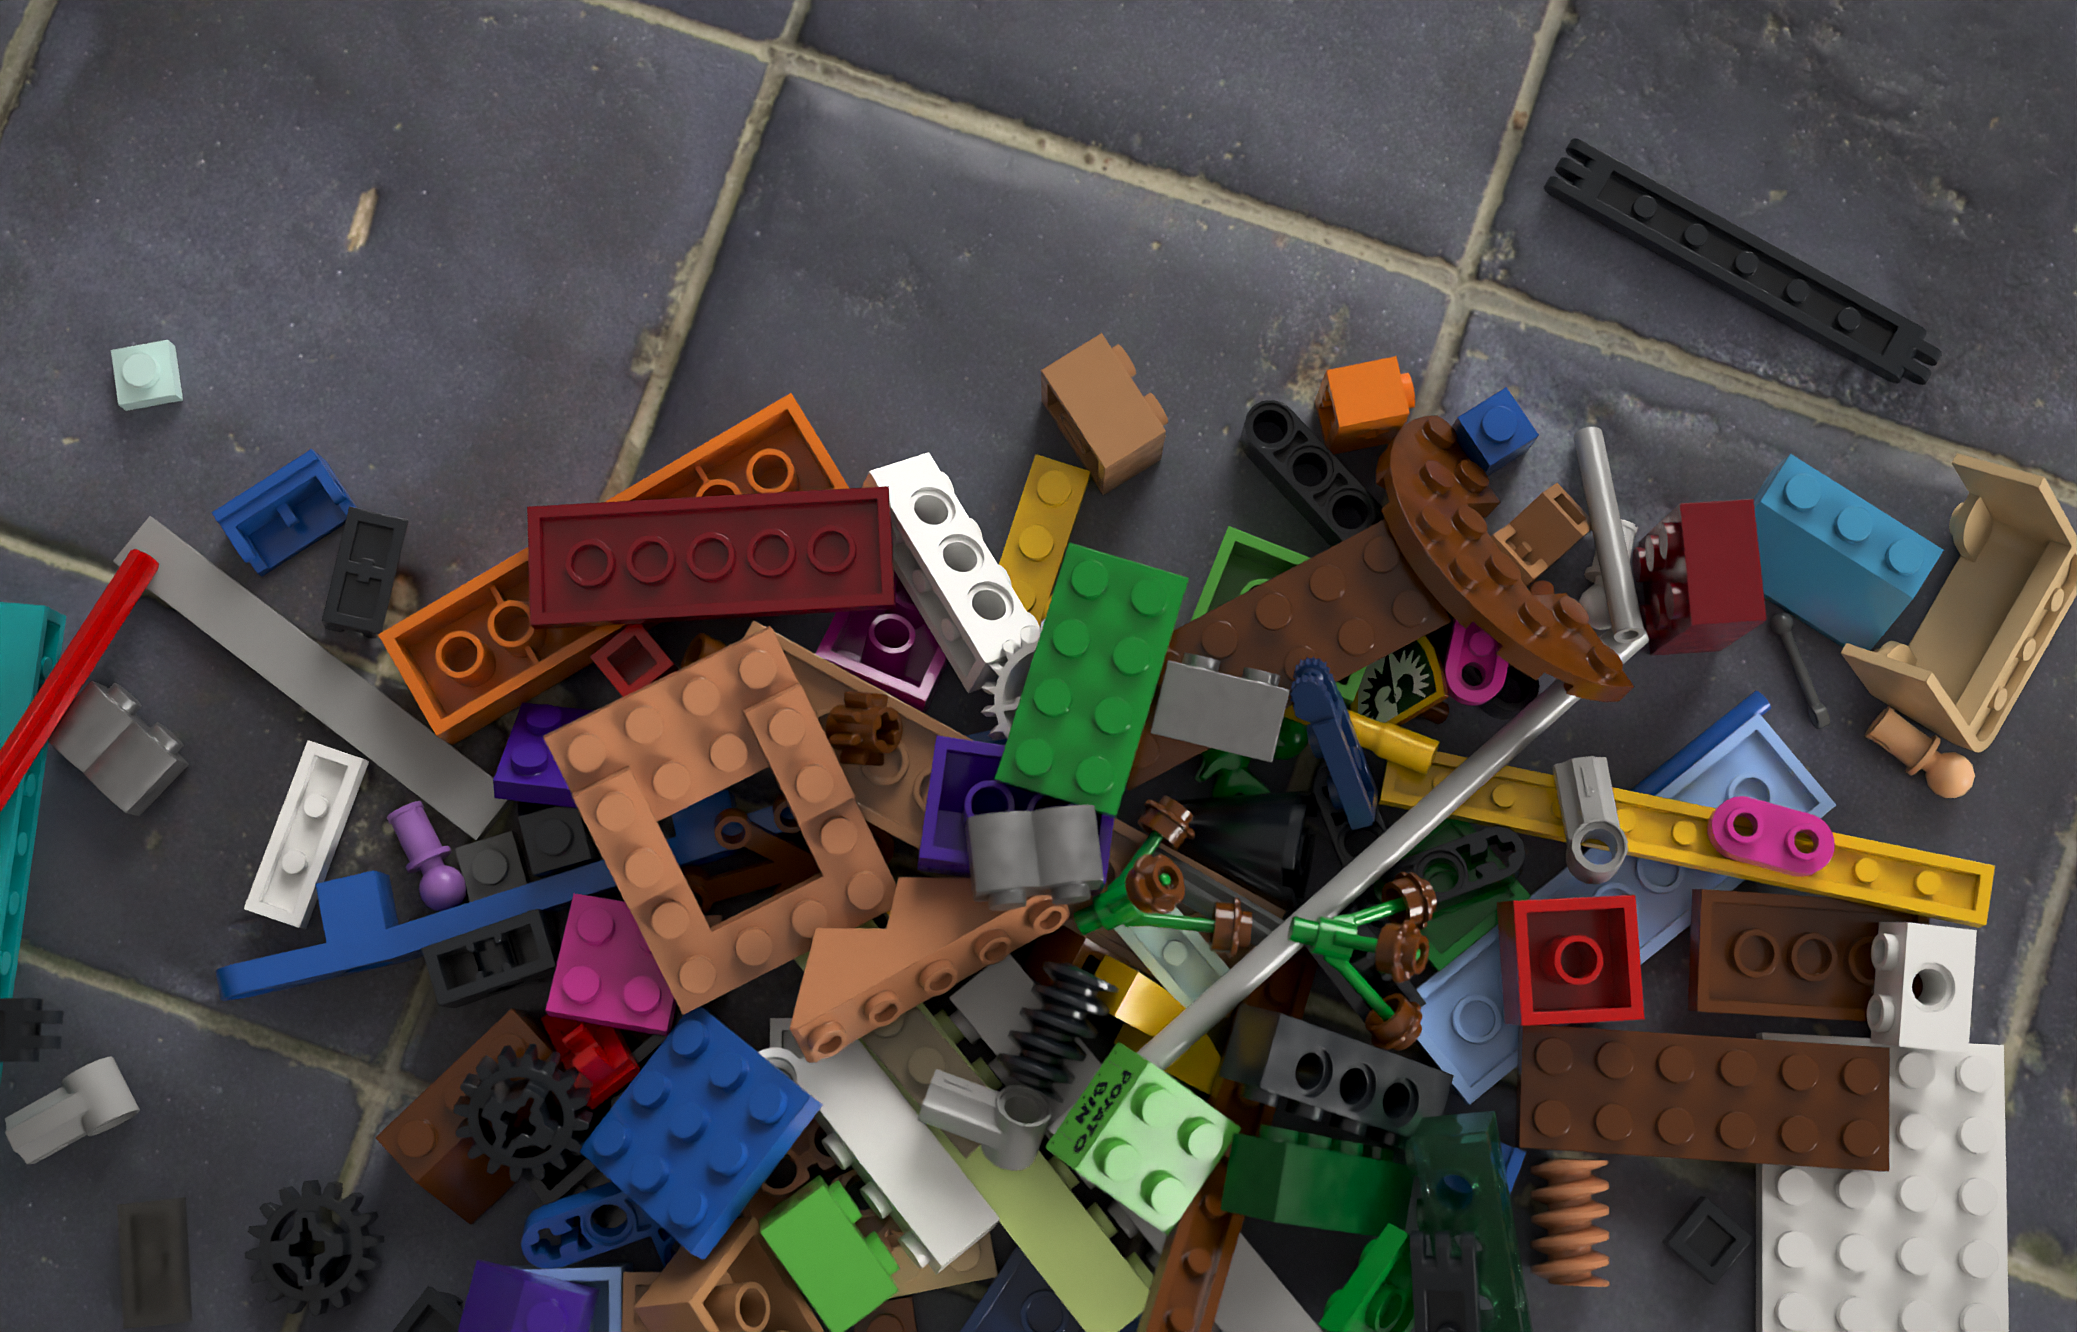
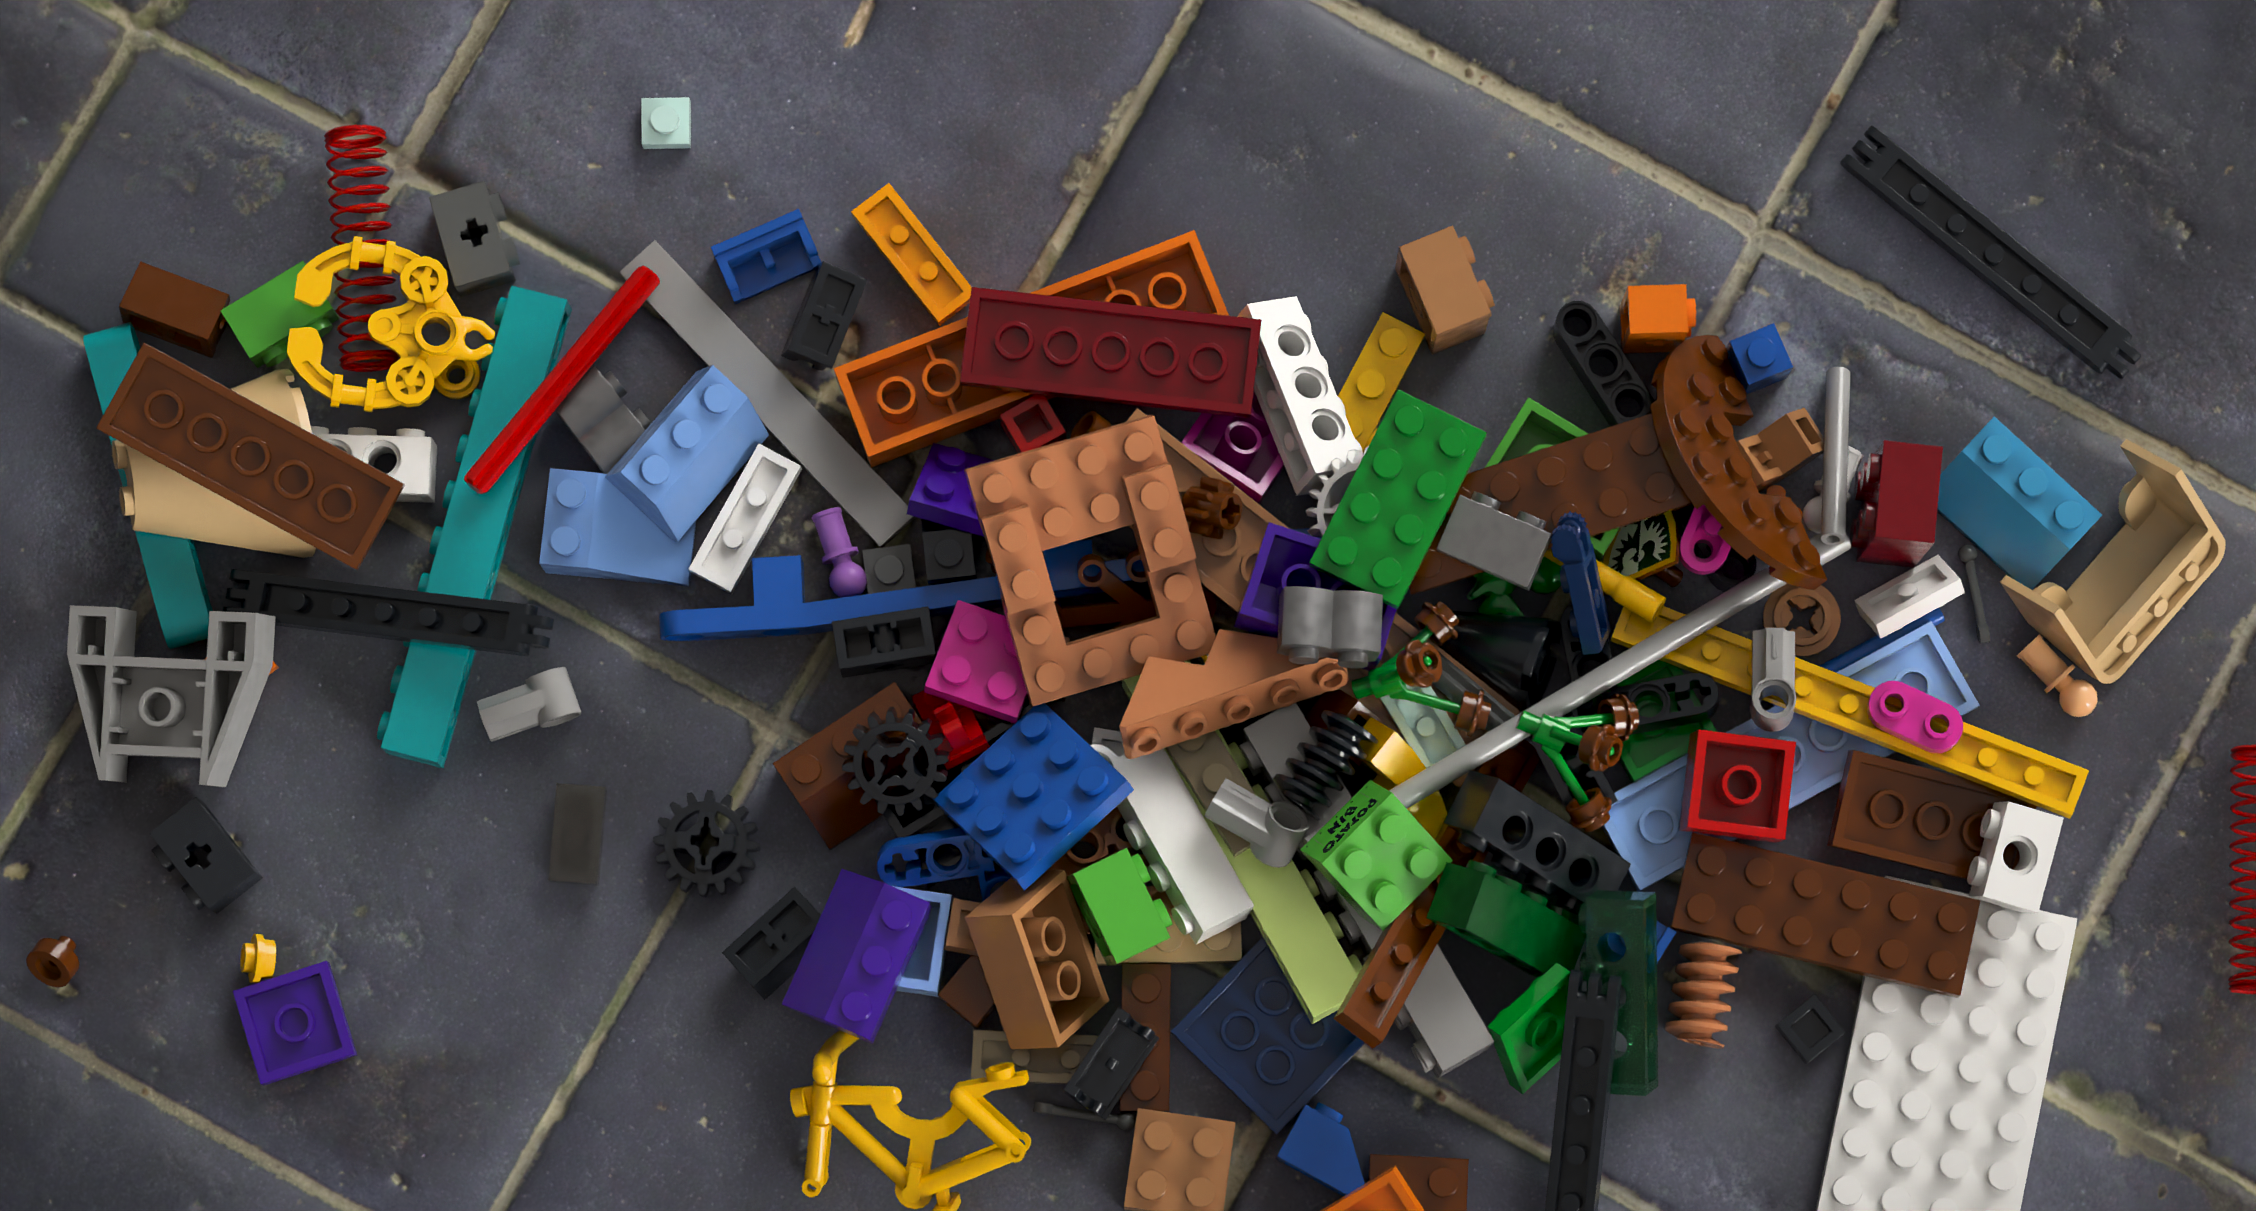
camera: 10 degrees right, 0 degrees up
none -> medium blue slope [539,468,696,586]
none -> medium blue slope [605,365,769,542]
none -> light orange plate [851,183,972,326]
none -> medium nougat gear [1762,583,1841,657]
none -> white plate [1854,555,1965,639]

